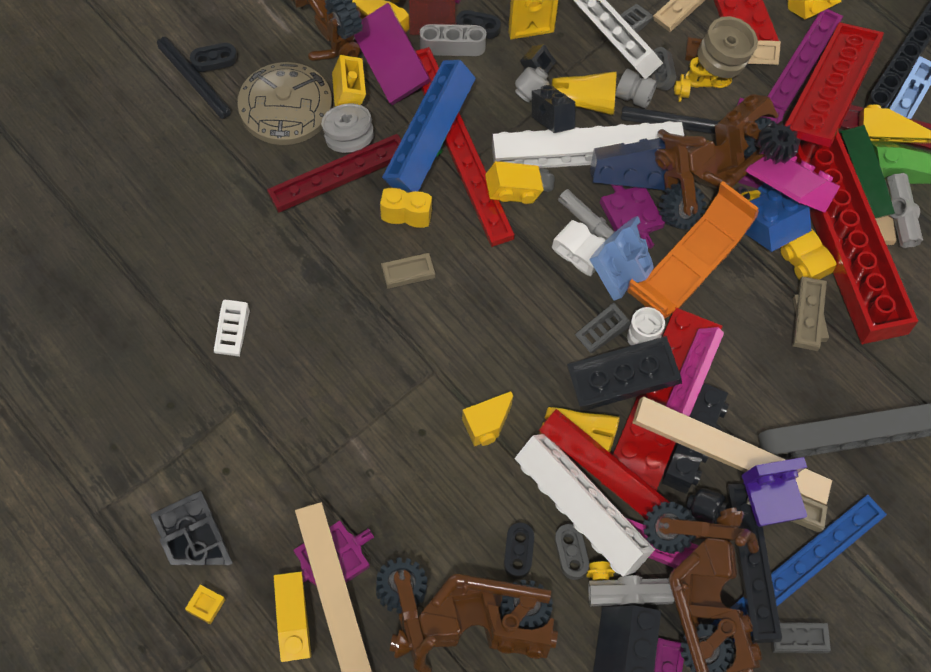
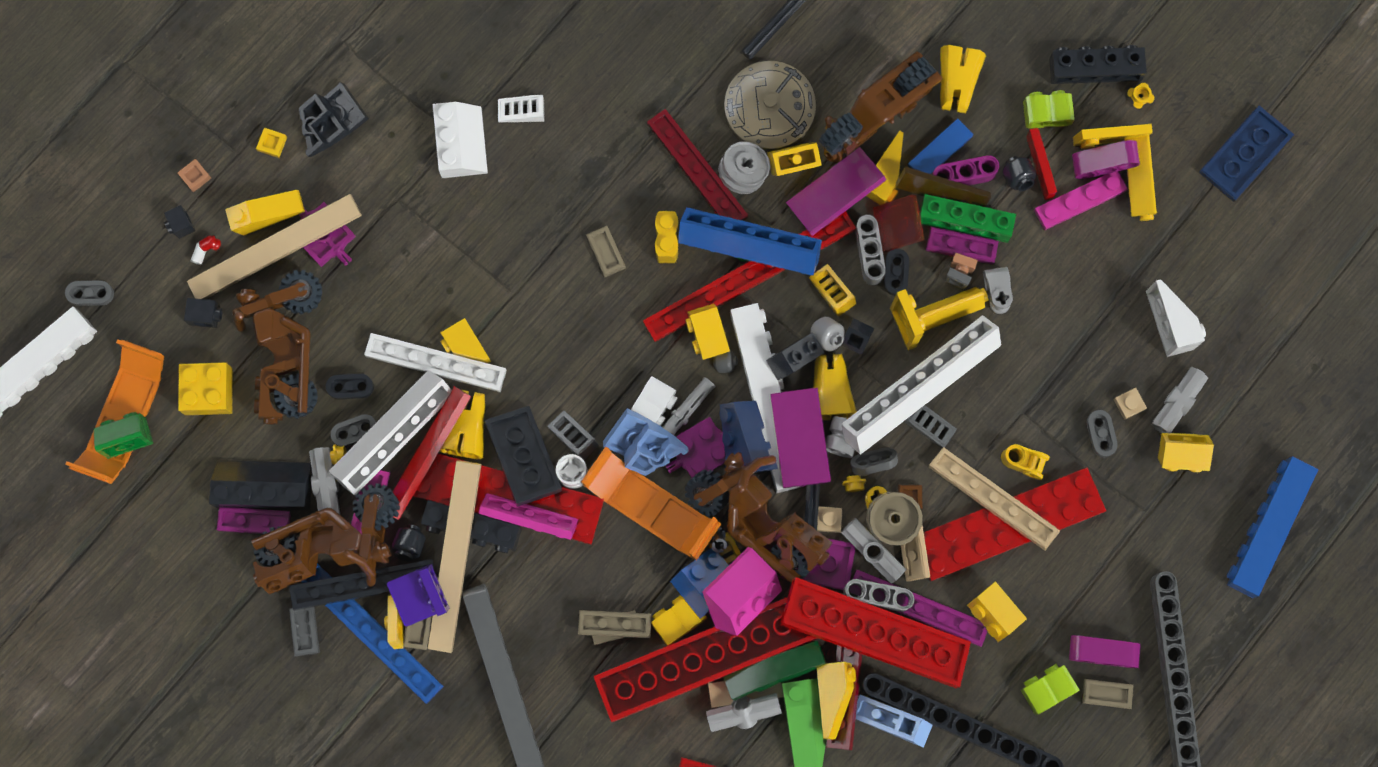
camera: 85 degrees right, 15 degrees up
black plate [190,43,237,72] -> none
black gear [756,121,801,165] -> none
none -> white plate [364,333,507,392]
none -> yellow plate [384,596,403,649]
none -> white slope [433,102,488,178]
none -> magenta tile [770,388,831,489]
none -> yellow slope [809,264,856,316]
none -> tan plate [817,507,842,533]
none -> light grey piece [841,518,906,584]
none -> light grey beam [843,579,914,612]

